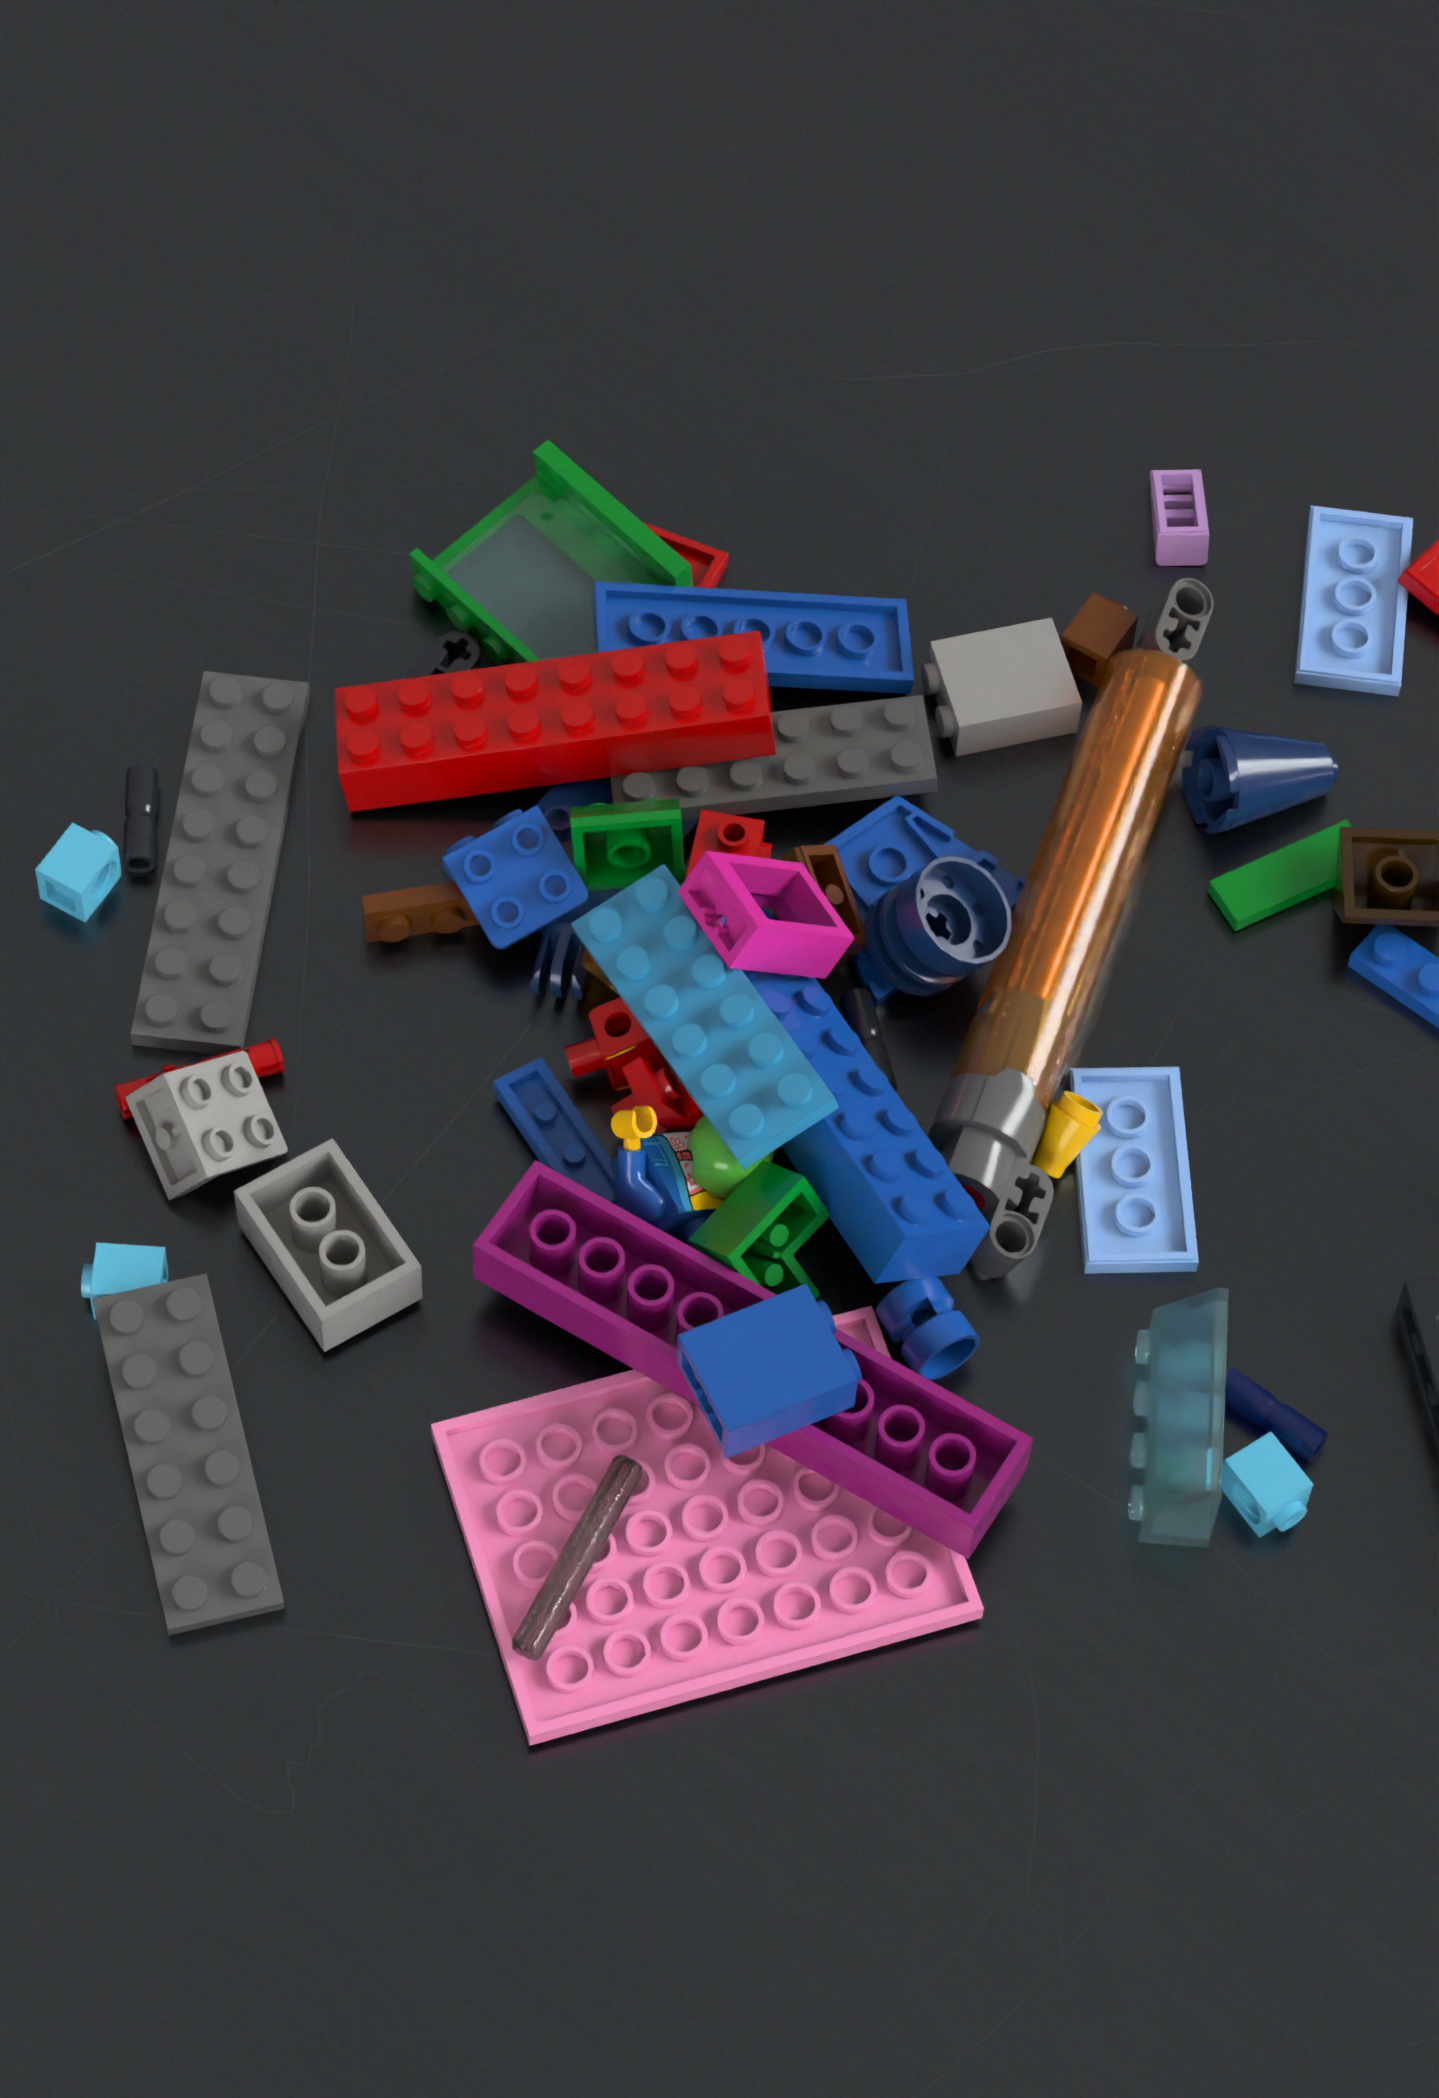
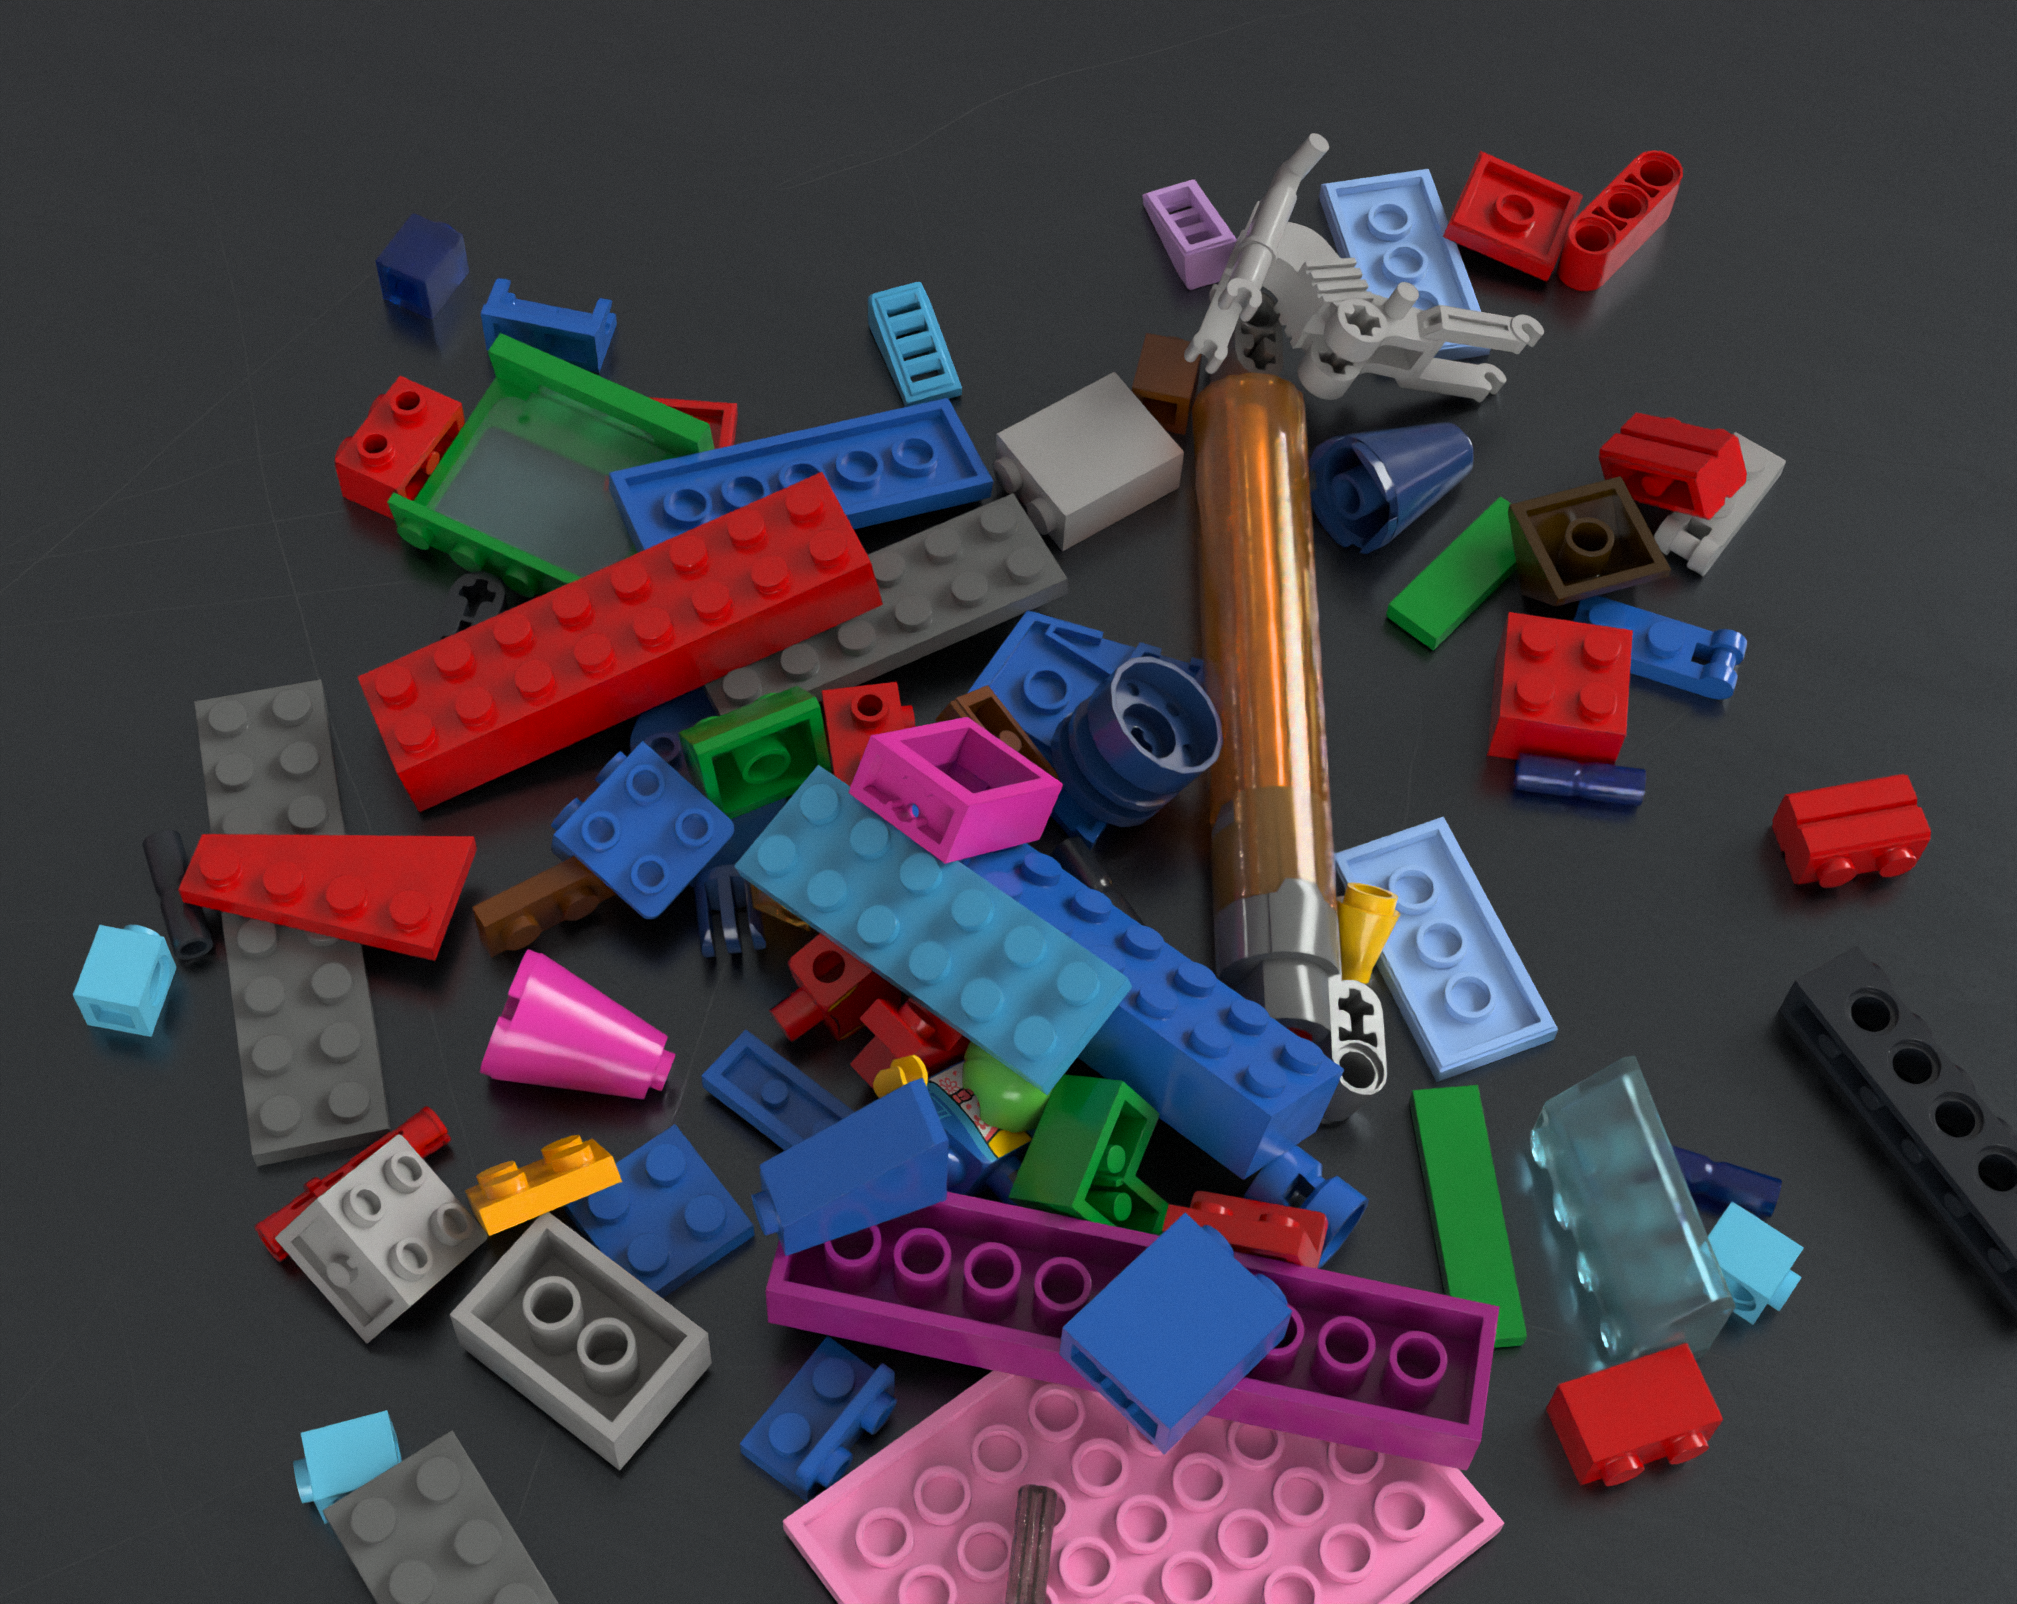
camera: 20 degrees left, 0 degrees up
none -> red wing [178,834,477,961]
none -> red brick [334,376,465,520]
none -> clear blue brick [375,213,469,320]
none -> light orange plate [465,1135,622,1236]
none -> blue hinge [480,278,617,373]
none -> dark pink cone [480,949,676,1100]
none -> blue plate [563,1124,755,1298]
none -> blue bracket [740,1336,897,1503]
none -> blue slope [752,1078,949,1256]
none -> dark azure slope [868,282,962,407]
none -> red bracket [1162,1191,1329,1269]
none -> light grey piece [1184,133,1544,402]
none -> green tile [1409,1085,1527,1348]
none -> red brick [1487,612,1633,774]
none -> clear blue piece [1513,753,1646,806]
none -> red brick [1546,1342,1723,1486]

